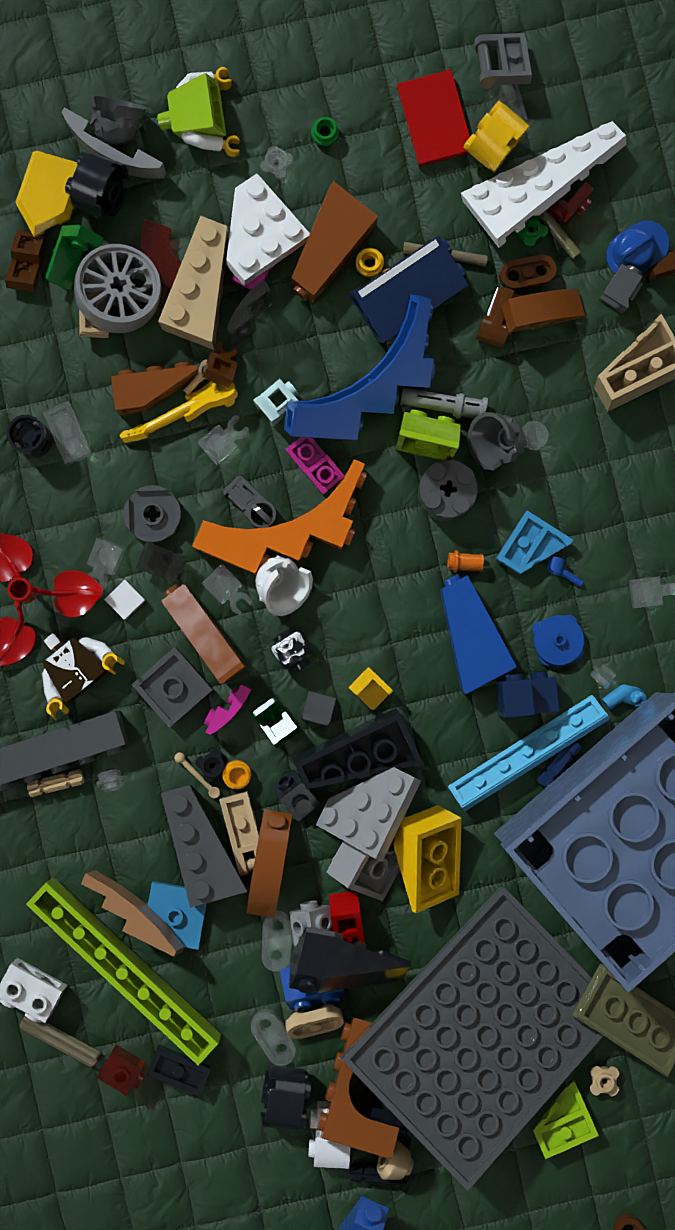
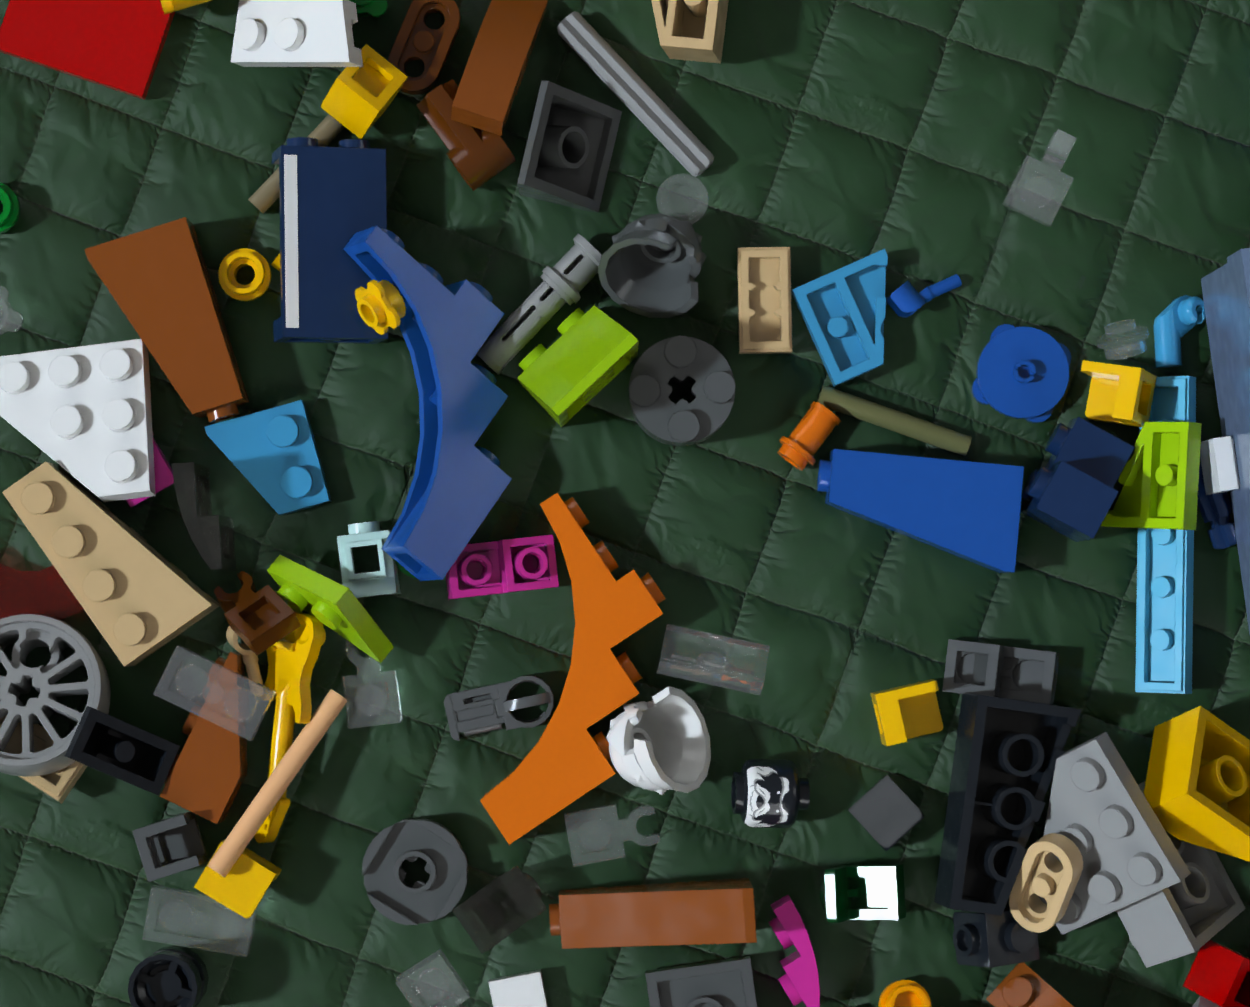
camera: 55 degrees left, 0 degrees up
none -> black slope [65,706,180,796]
none -> dark grey window [132,811,209,882]
none -> clear plate [153,645,276,741]
none -> yellow panel [194,839,282,918]
none -> dark azure wing [205,400,332,516]
none -> light nougat bar [207,689,348,878]
none -> lime wing [267,555,394,663]
none -> yellow panel [321,44,408,139]
none -> yellow plate [355,280,406,335]
none -> dark grey slope [517,81,622,212]
none -> light grey axle [557,11,714,177]
none -> clear plate [657,624,770,696]
none -> tan plate [737,247,792,354]
none -> olive bar [817,385,972,456]
none -> dark grey slope [942,639,1060,705]
none -> tan plate [1009,833,1083,933]
none -> yellow panel [1080,360,1157,427]
none -> lime wing [1101,422,1202,530]
none -> white tile [1200,436,1240,495]

